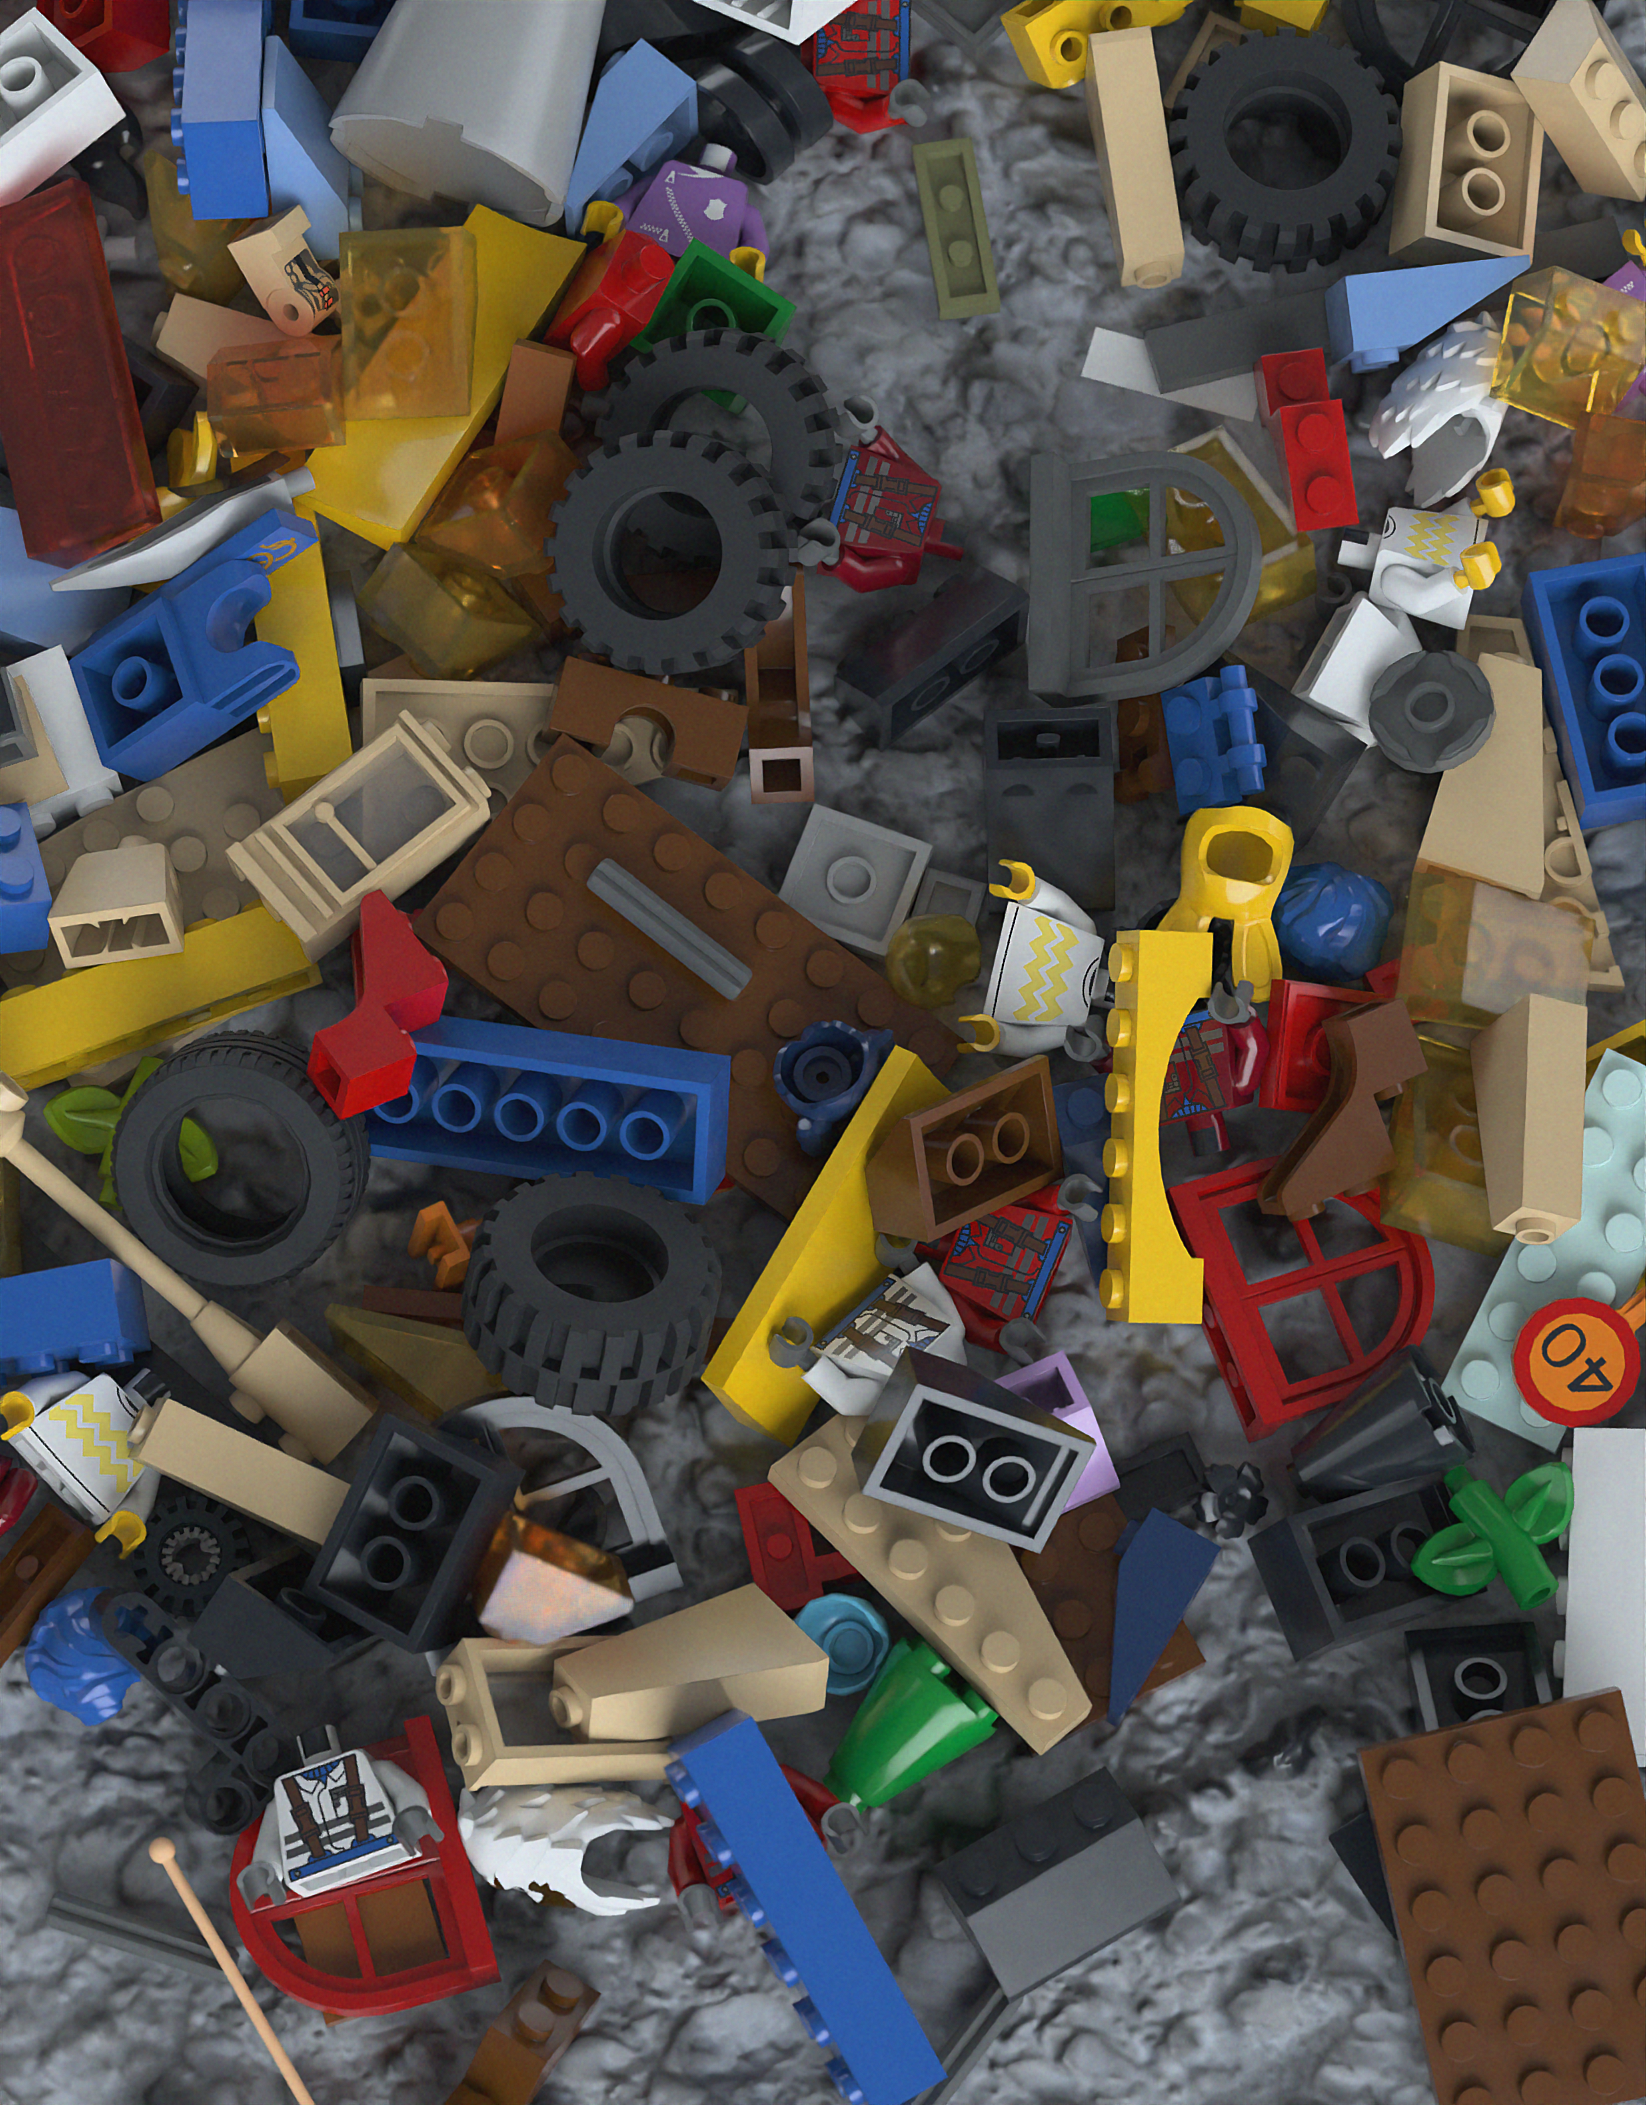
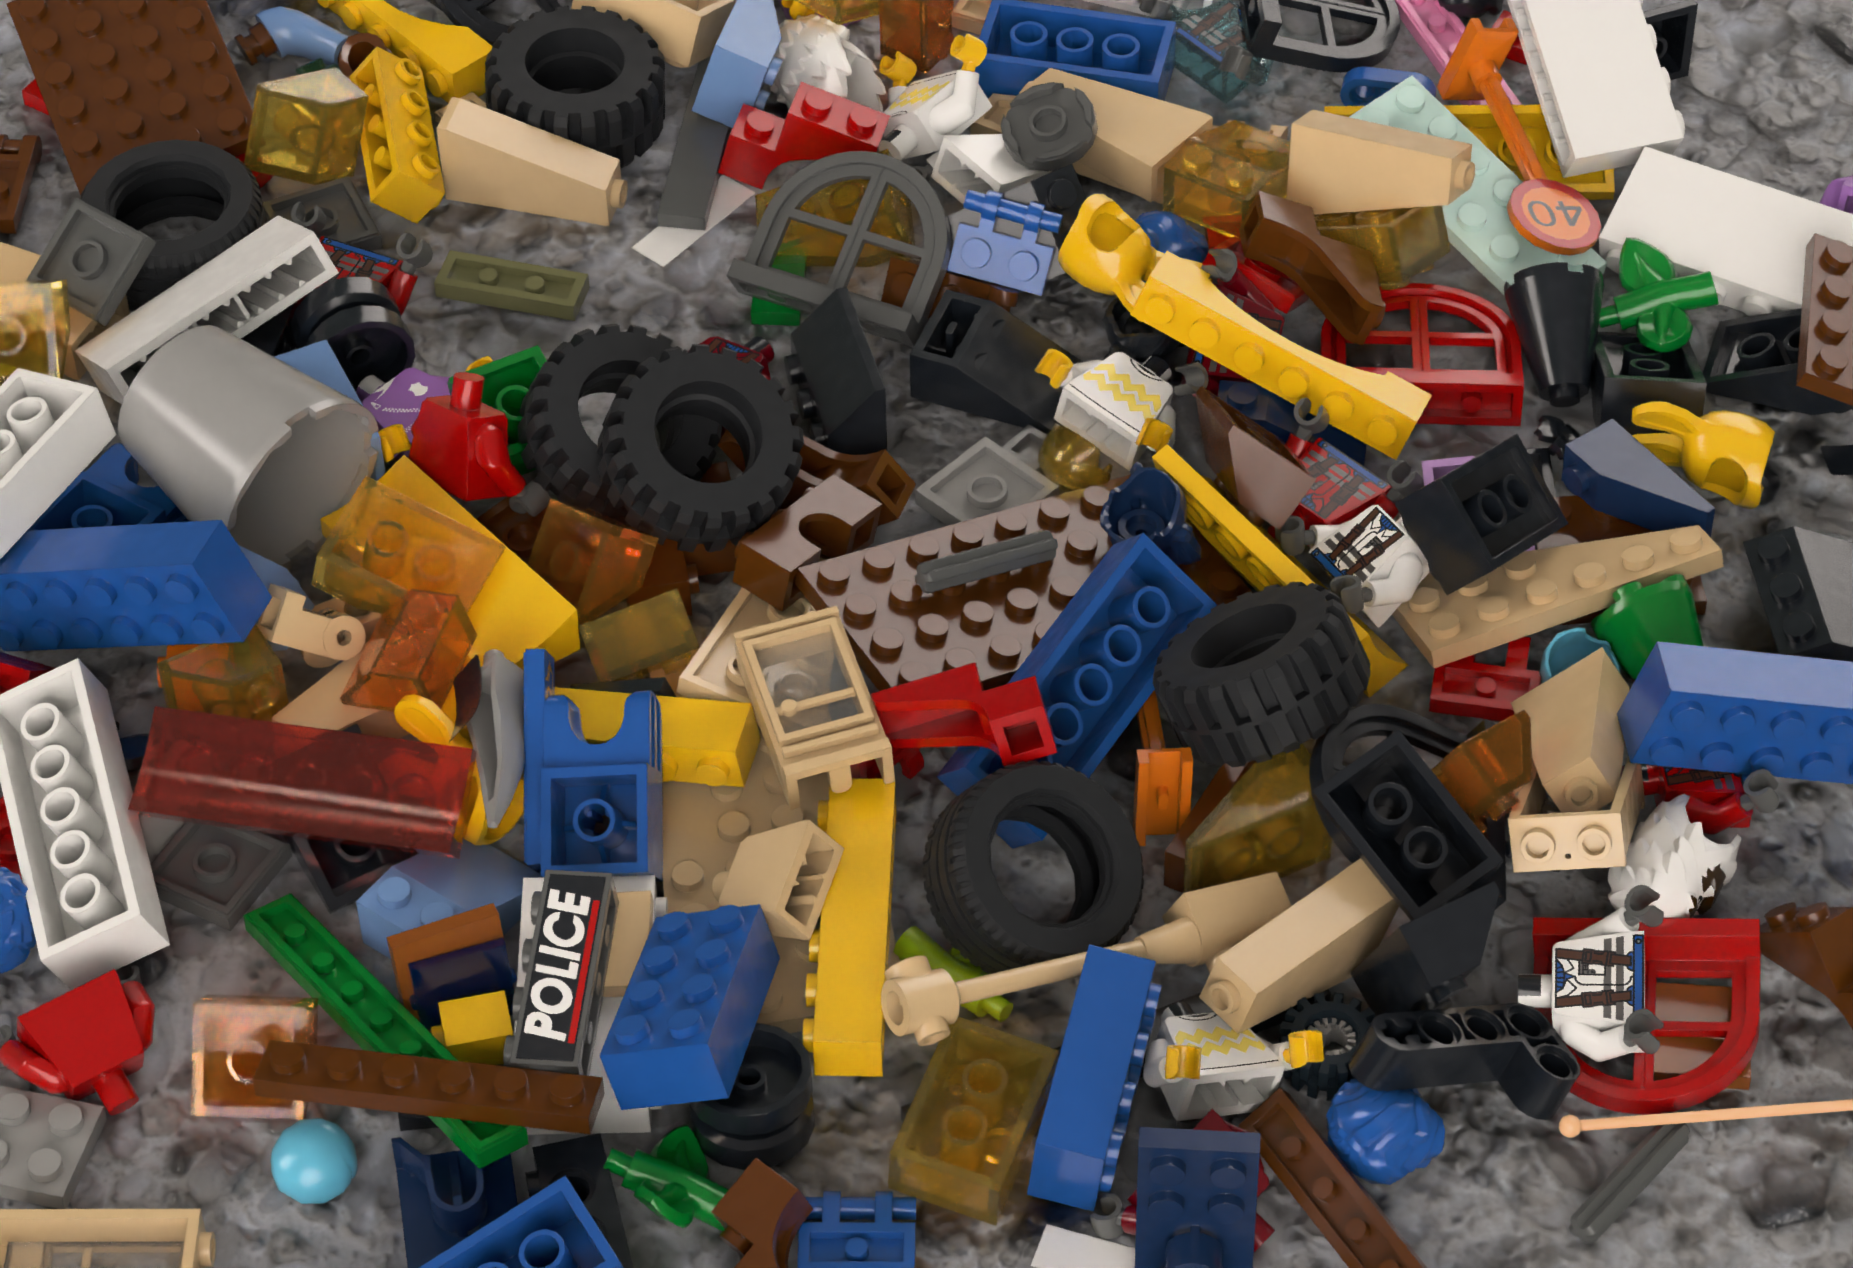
camera: 65 degrees left, 25 degrees down
dark orange tile [491,338,577,476] -> none
none -> yellow piece [1631,401,1775,509]

